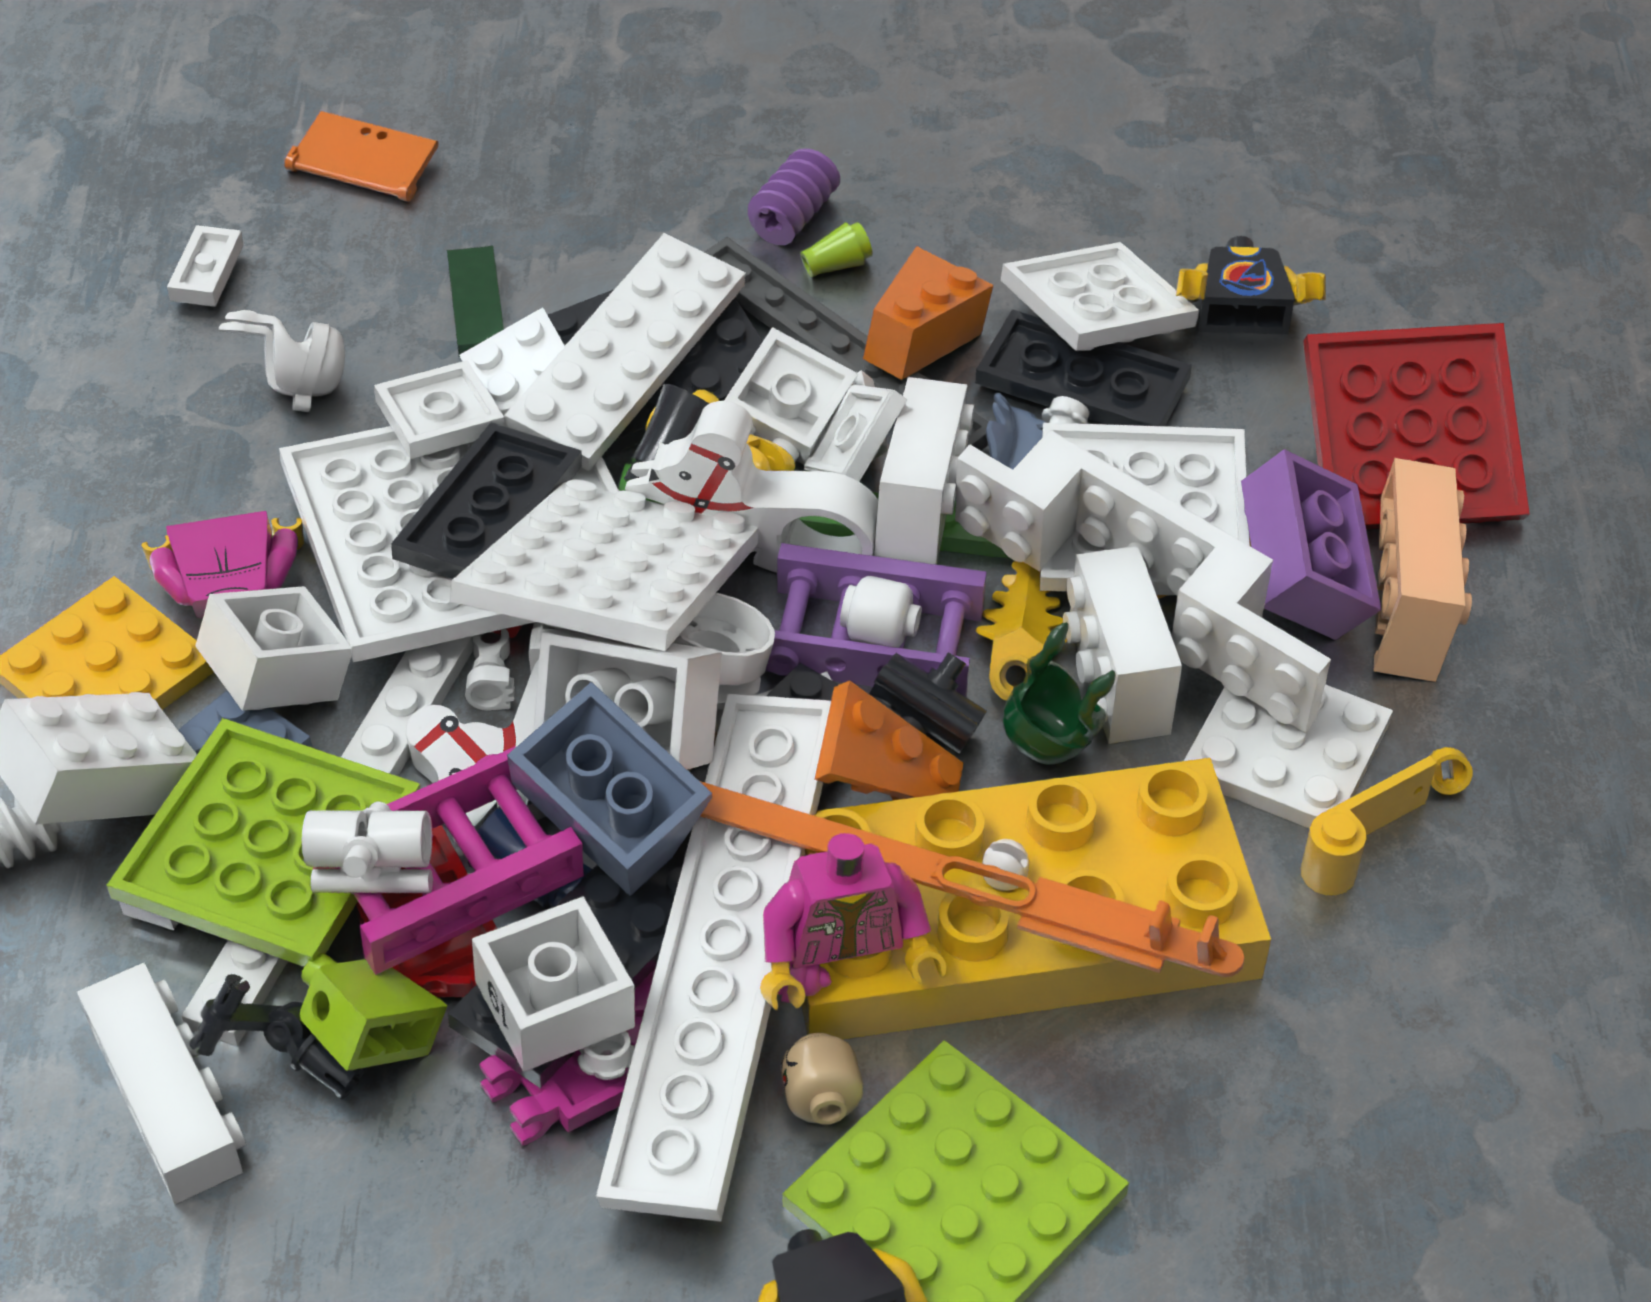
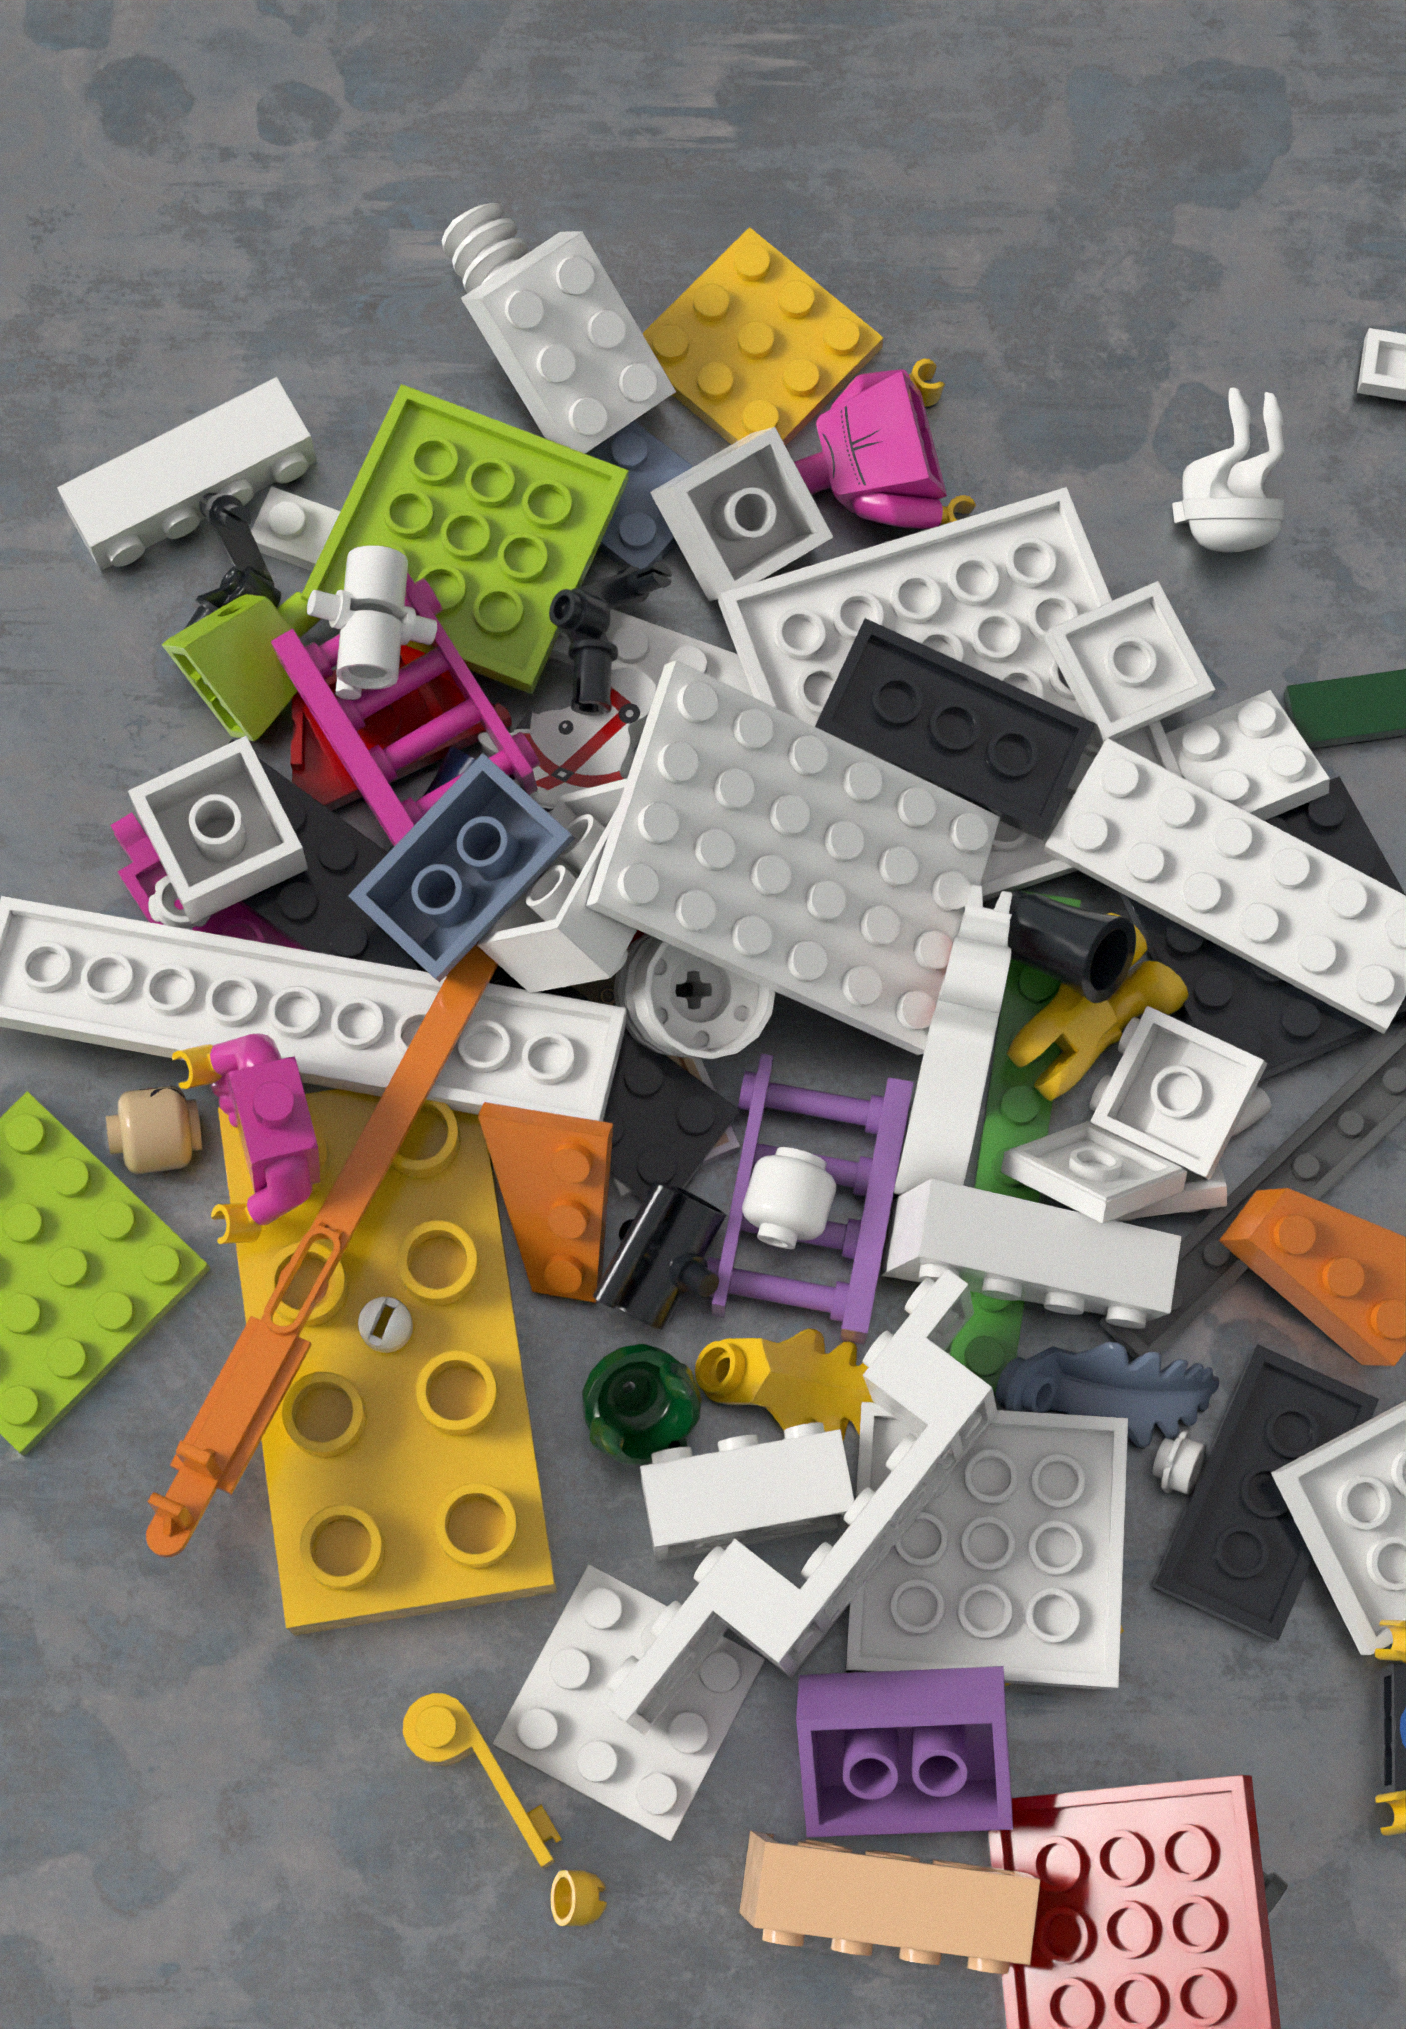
camera: 90 degrees right, 25 degrees up
none -> black pin [549,561,672,716]

